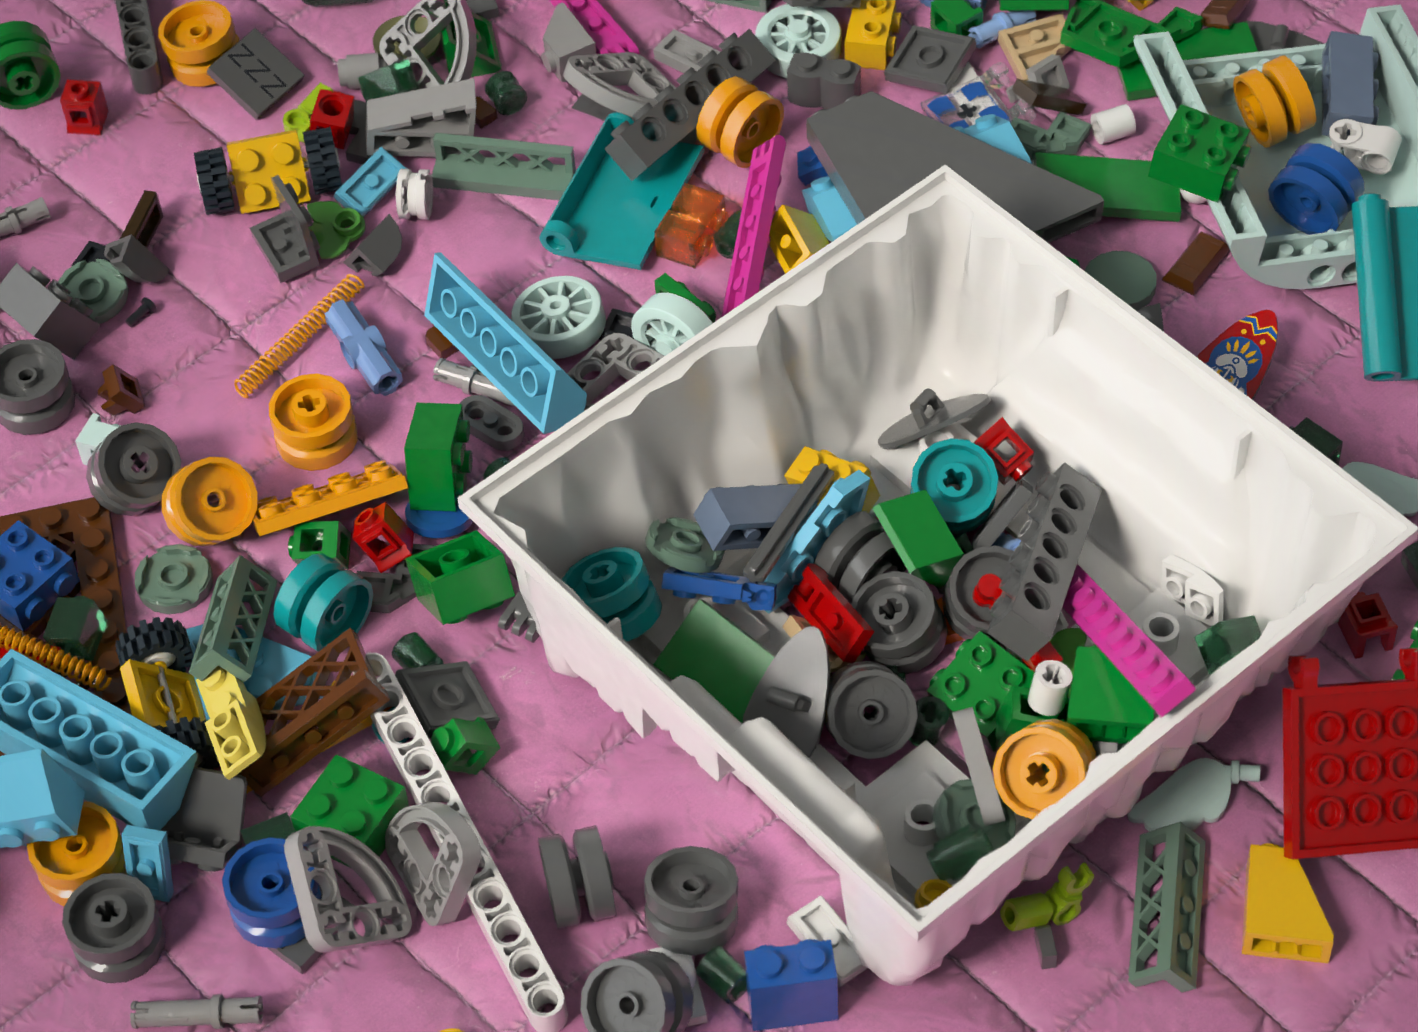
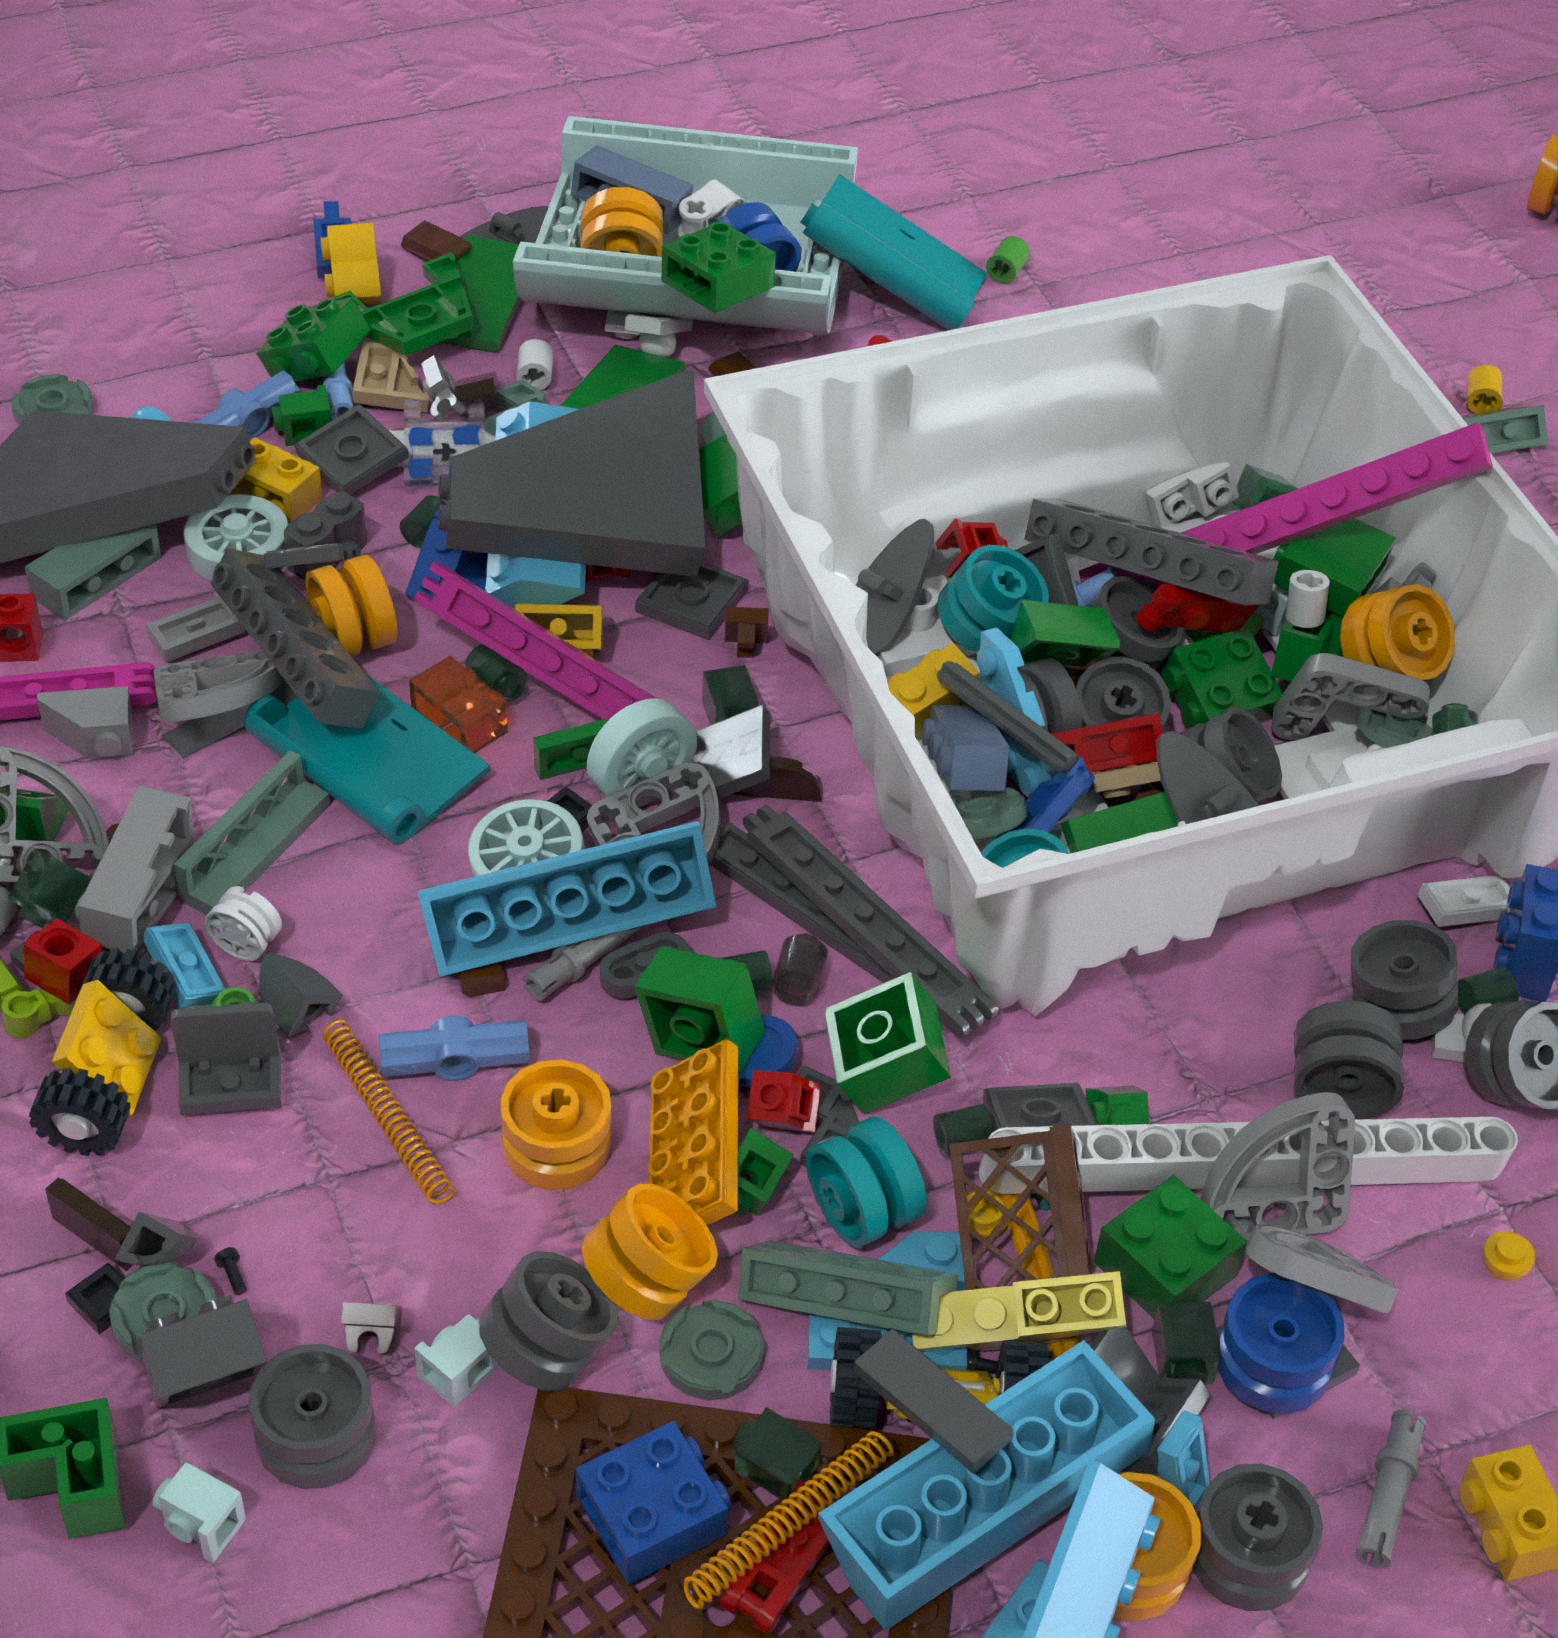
camera: 75 degrees left, 5 degrees down
clear green wheel [485,71,528,115] -> none
none -> dark grey tile [264,541,361,568]
none -> dark grey tile [854,1329,1013,1474]

